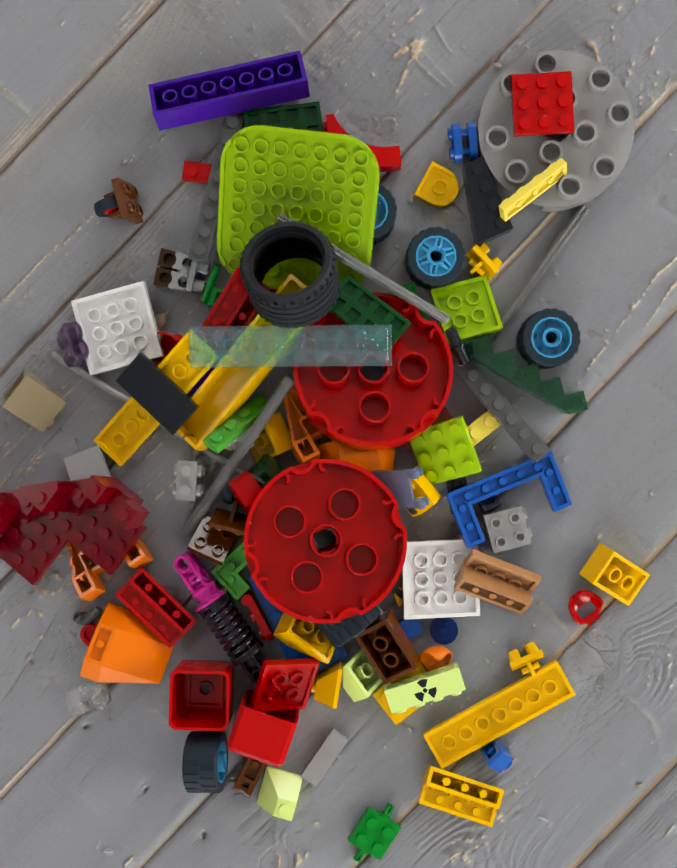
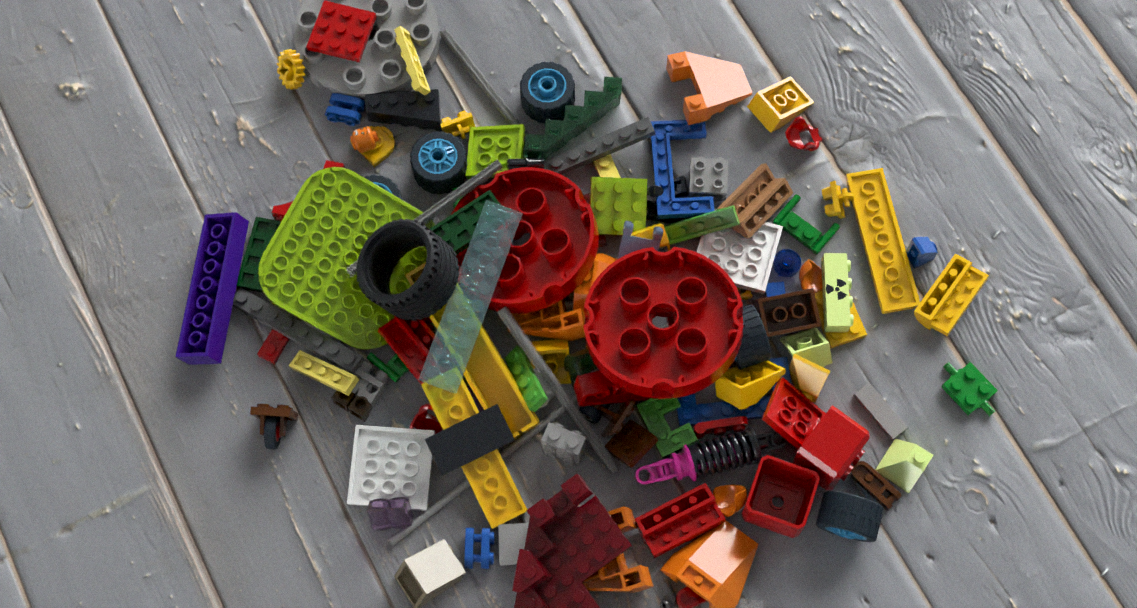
camera: 70 degrees left, 20 degrees down
none -> yellow gear [276,49,305,90]
none -> light yellow plate [289,350,359,396]
none -> orange head [350,126,379,153]
none -> blue brick [464,528,495,569]
none -> black piece [647,185,664,198]
none -> bright green plate [664,205,740,245]
none -> wedge [666,51,752,125]
none -> orange helmet [713,484,747,517]
none -> green plate [772,194,840,255]

